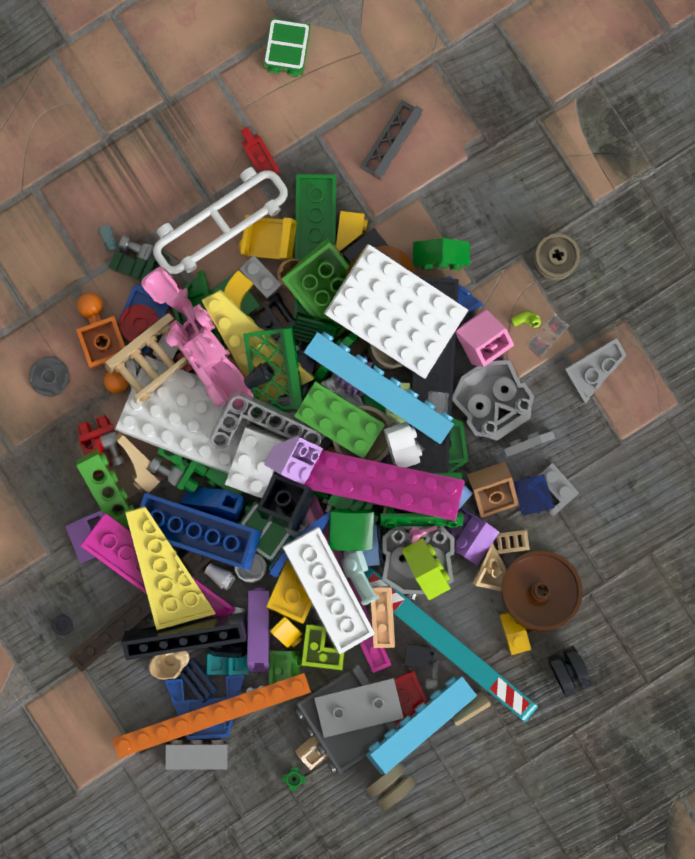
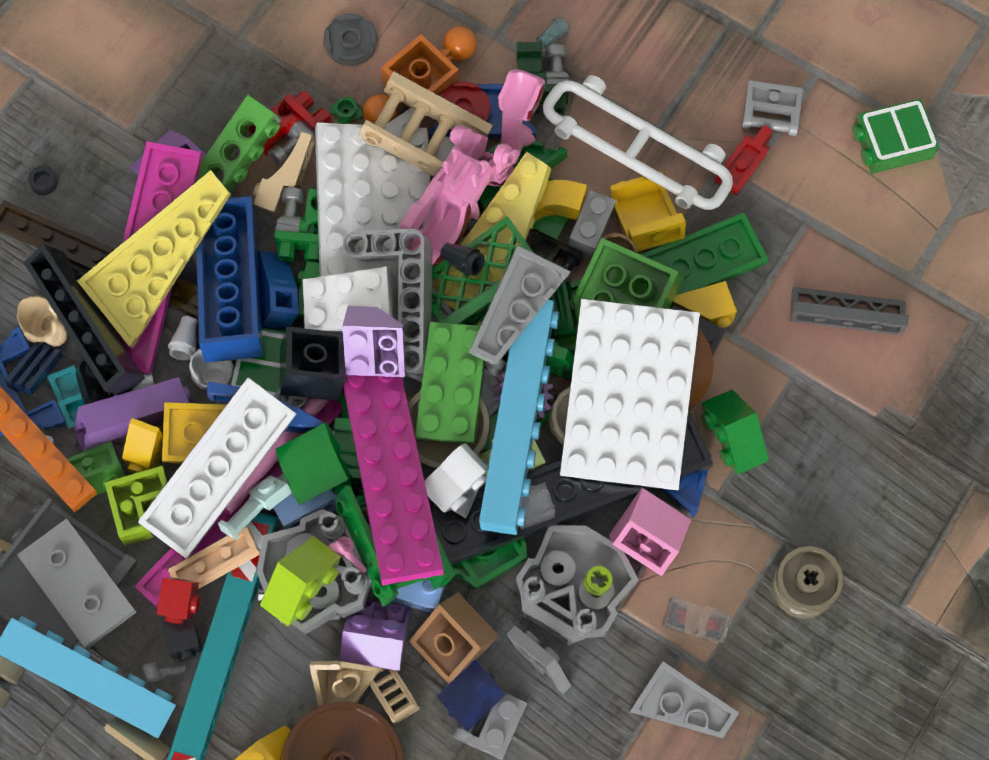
camera: 65 degrees right, 15 degrees down
red plate [394,670,428,724] -> none
lime arm [510,311,541,328] -> none
none -> red brick [156,577,201,624]
none -> green plate [330,96,362,124]
none -> light grey wing [468,246,570,365]
none -> lime bush [583,566,613,596]
none -> light grey plate [741,80,803,137]

